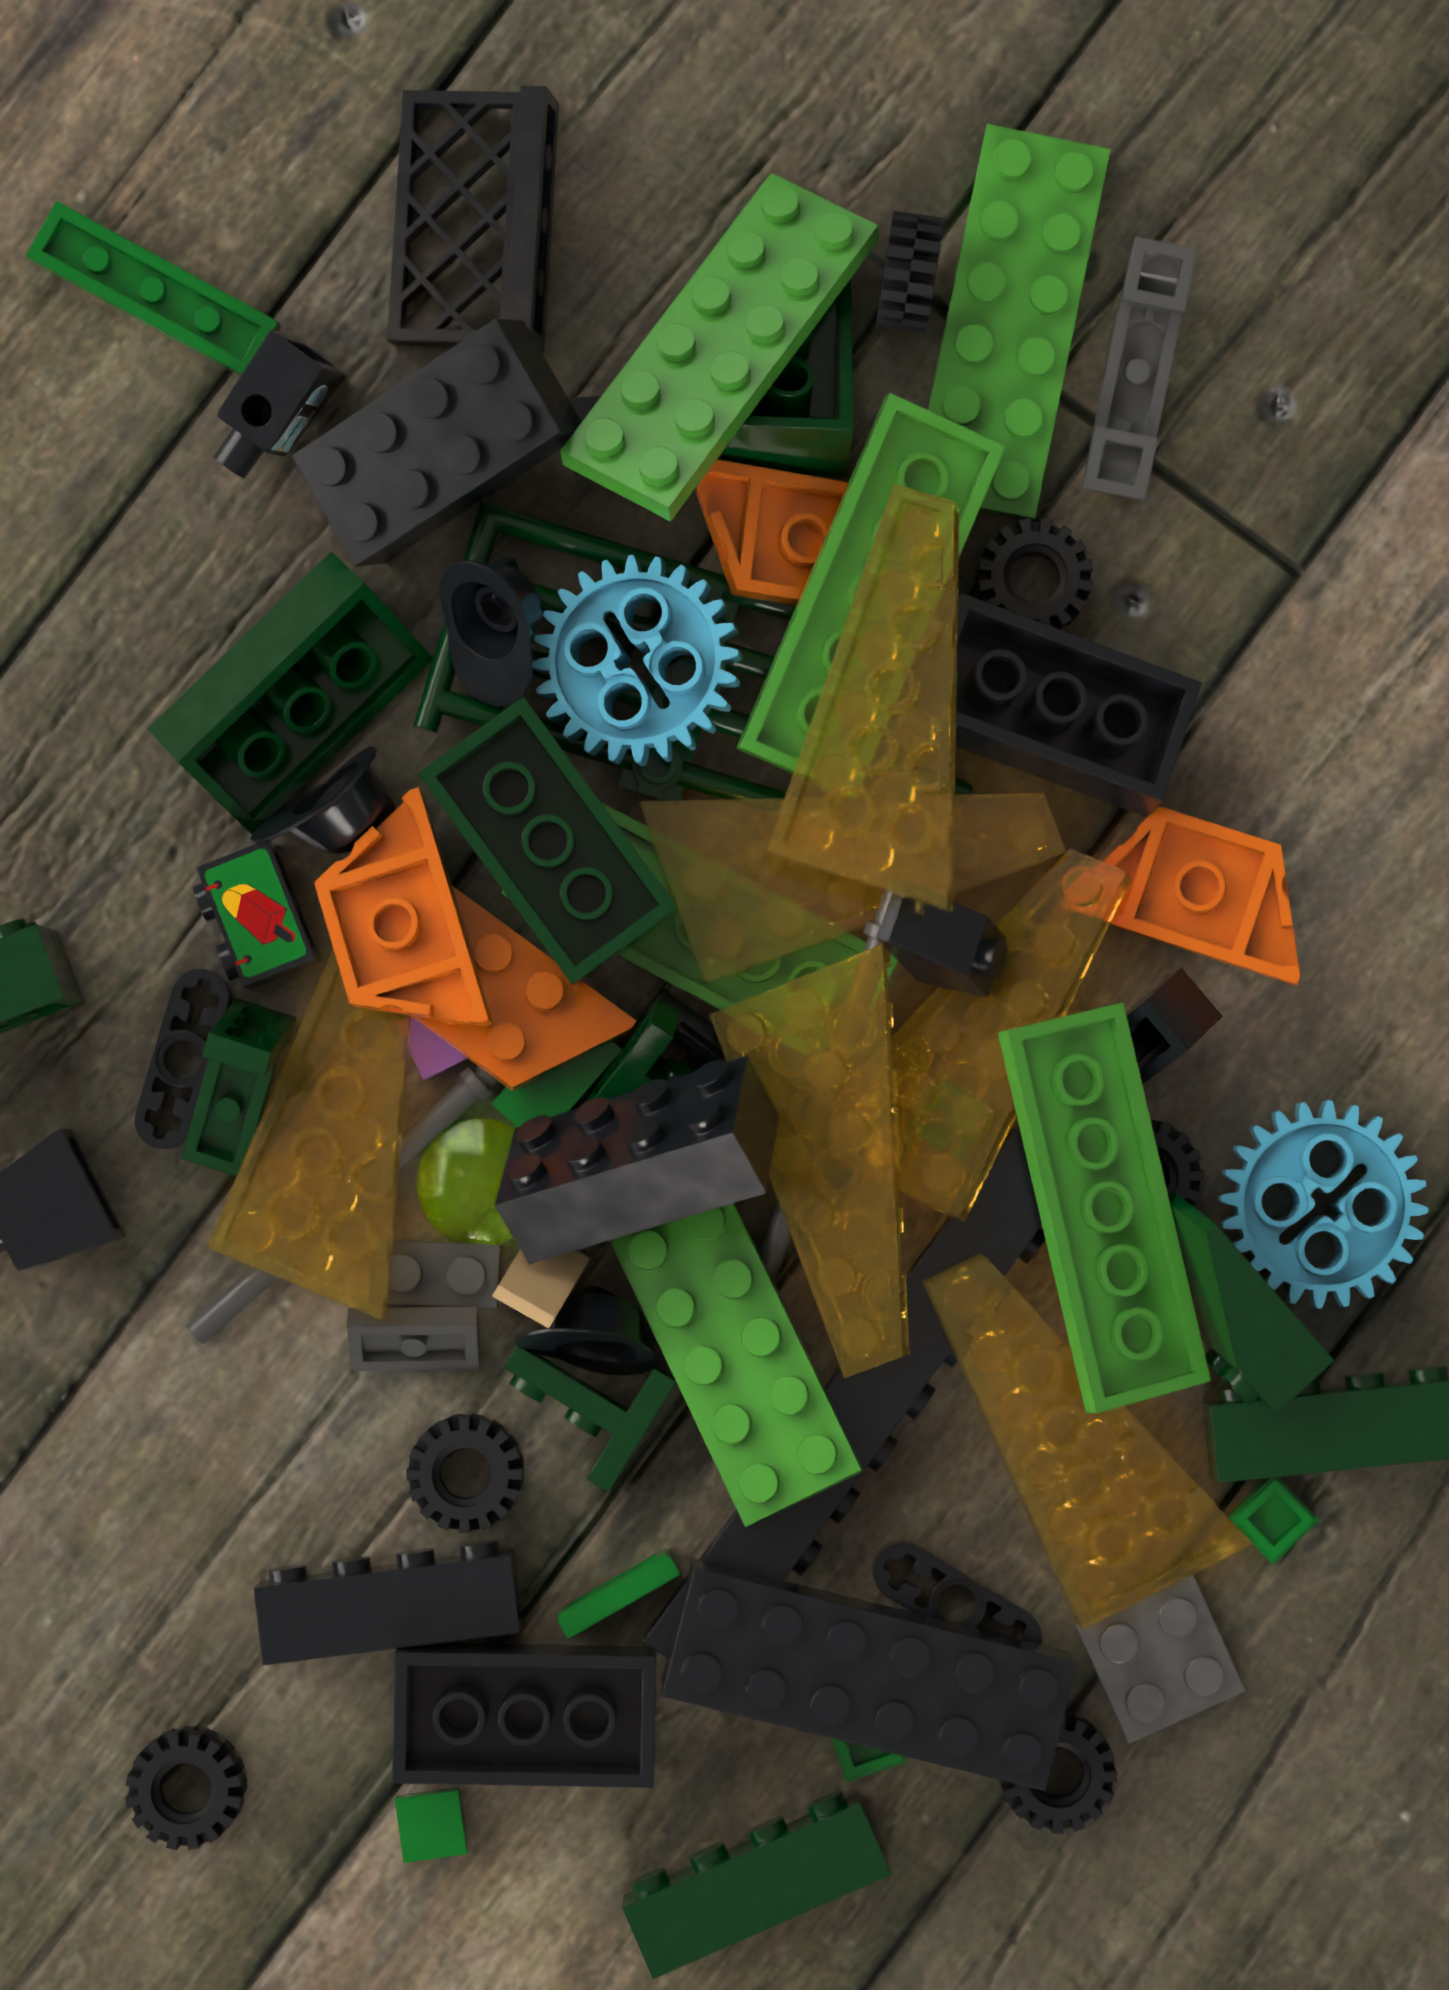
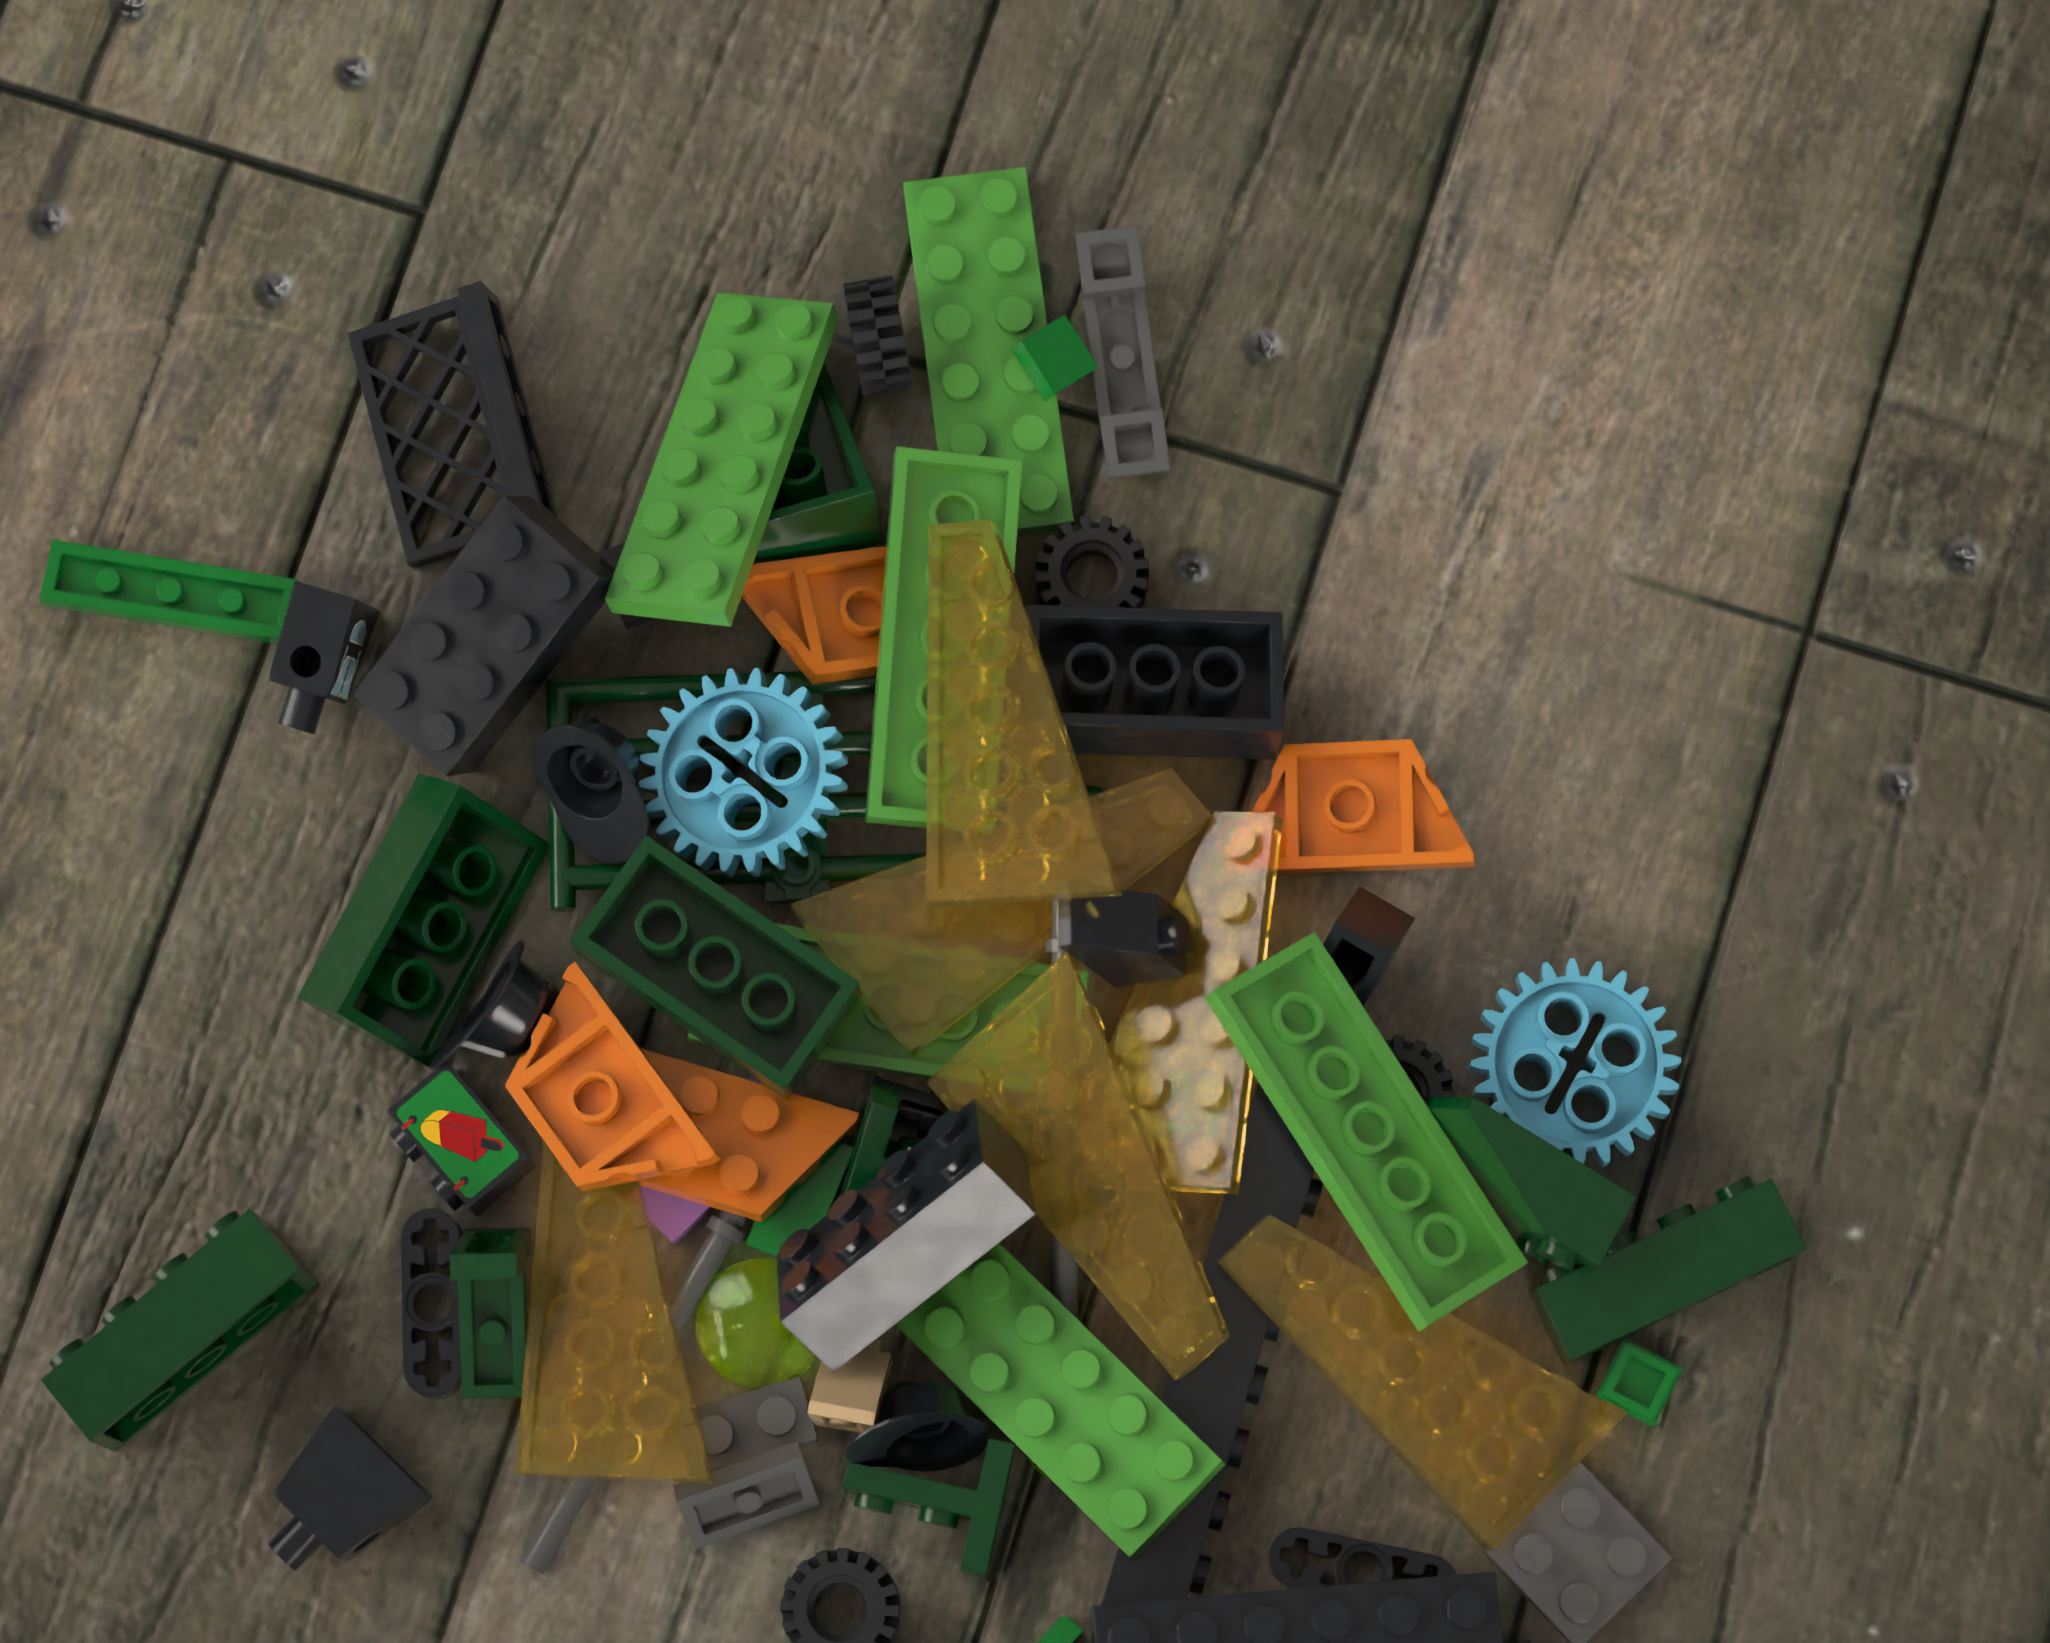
camera: 15 degrees left, 10 degrees down
none -> green tile [1011,314,1098,401]

